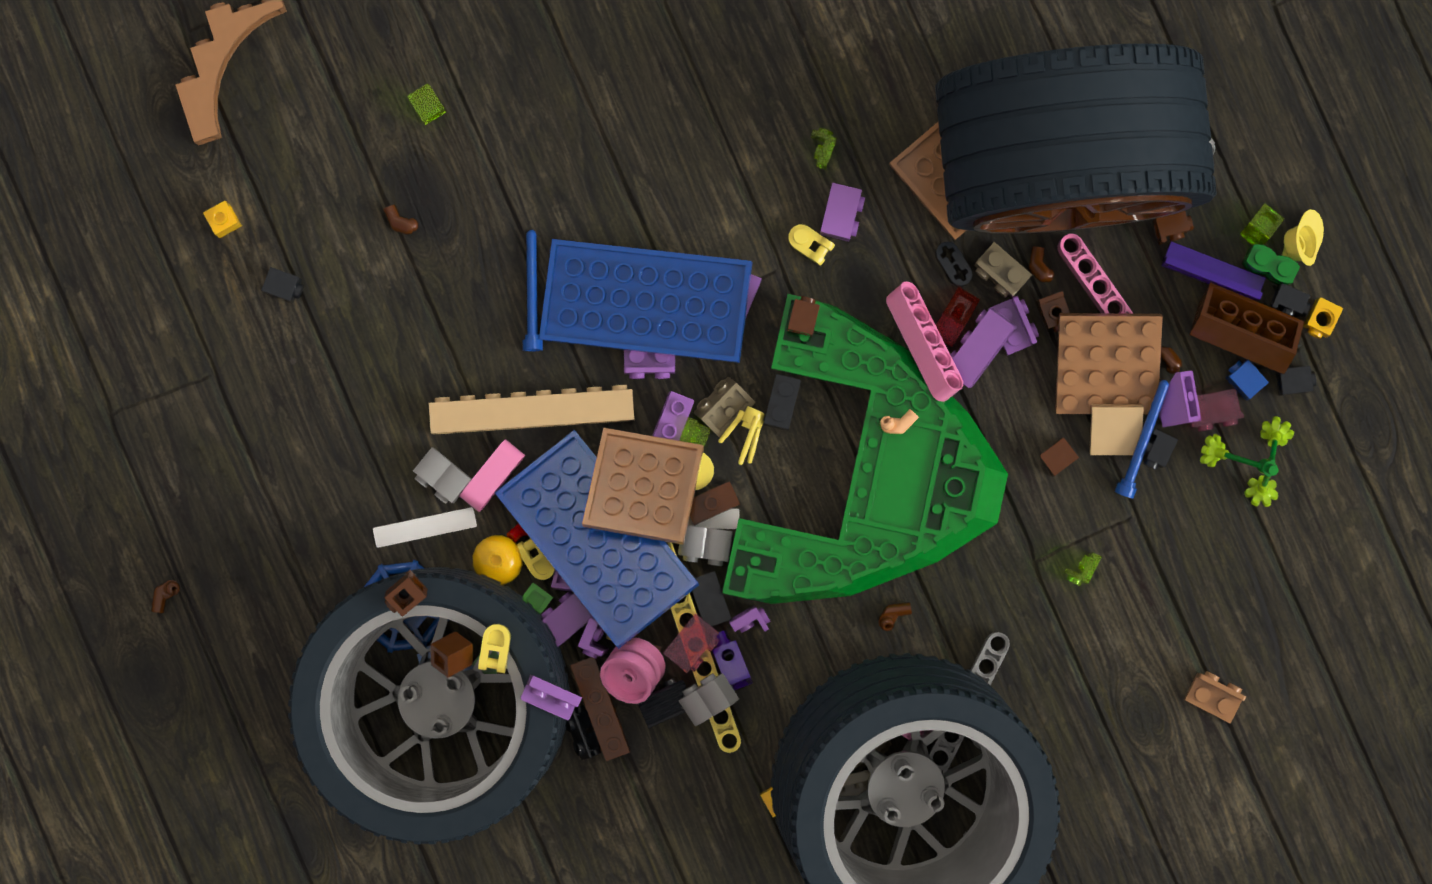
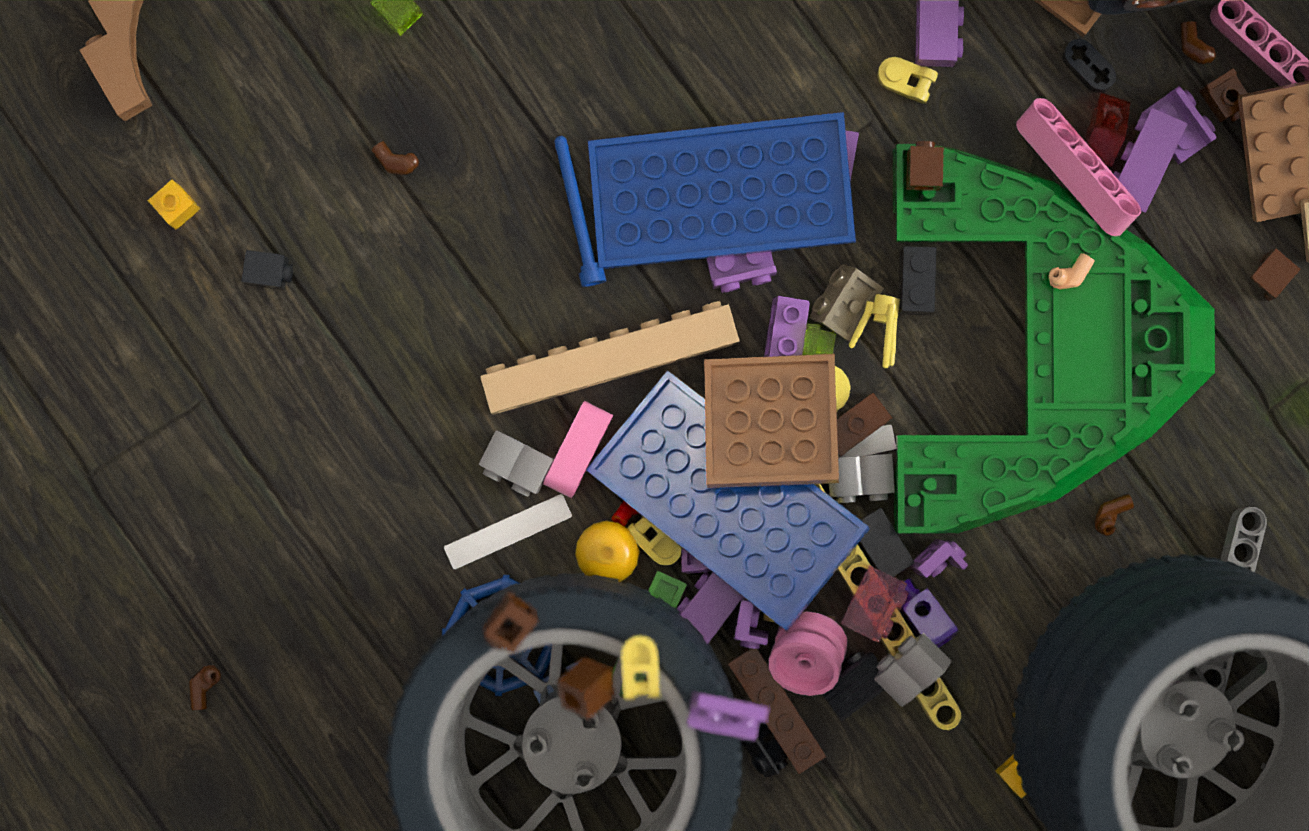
camera: 15 degrees left, 0 degrees up
dark tan bracket [974,242,1032,298] -> none

